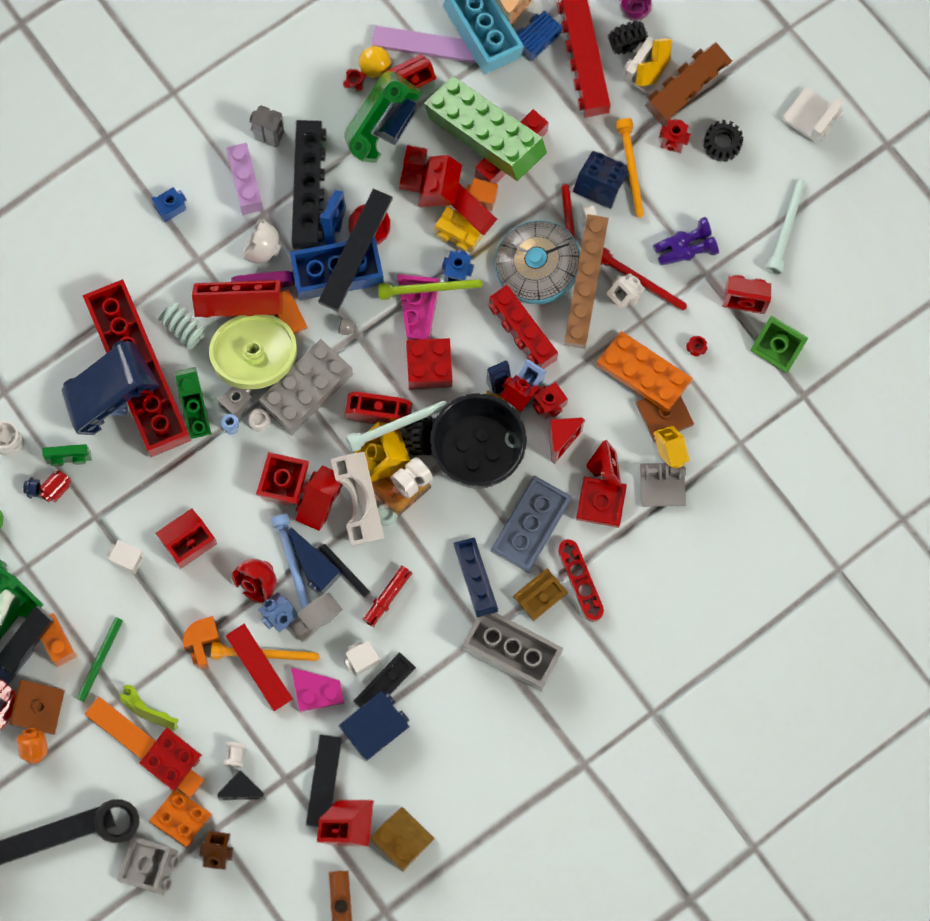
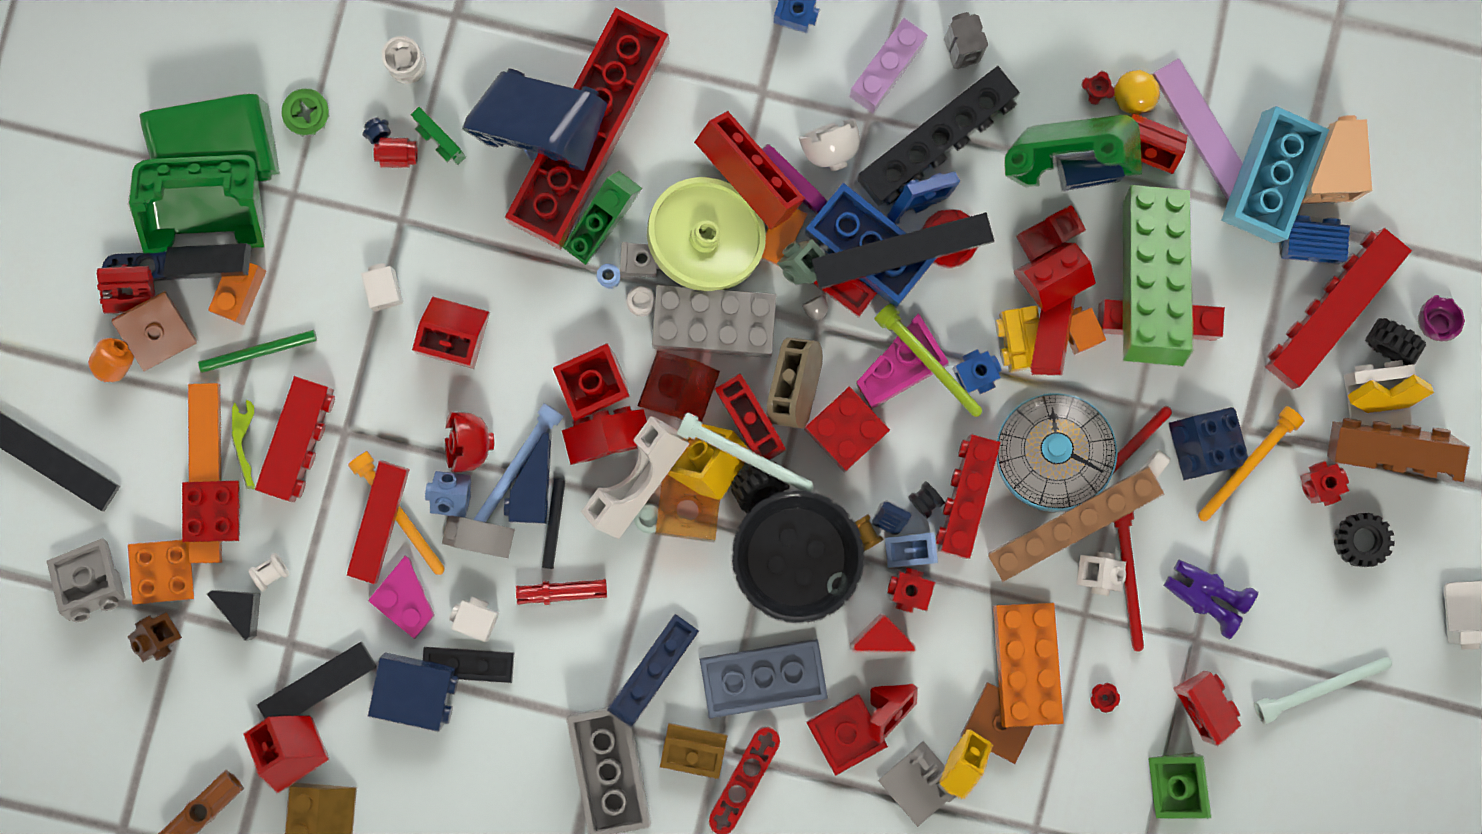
camera: 50 degrees right, 10 degrees up
black tyre [94,799,139,843] -> none
light aqua piece [158,302,205,350] -> none
orange brick [183,616,220,670] -> none
white wheel [391,457,433,499] -> none
red brick [500,375,539,411] -> none
none -> red brick [255,376,335,502]
none -> clear red slope [637,350,720,423]
none -> dark tan brick [767,337,823,429]
none -> sand green brick [777,239,825,285]
none -> red tile [812,279,877,318]
none -> black wheel [908,481,945,519]

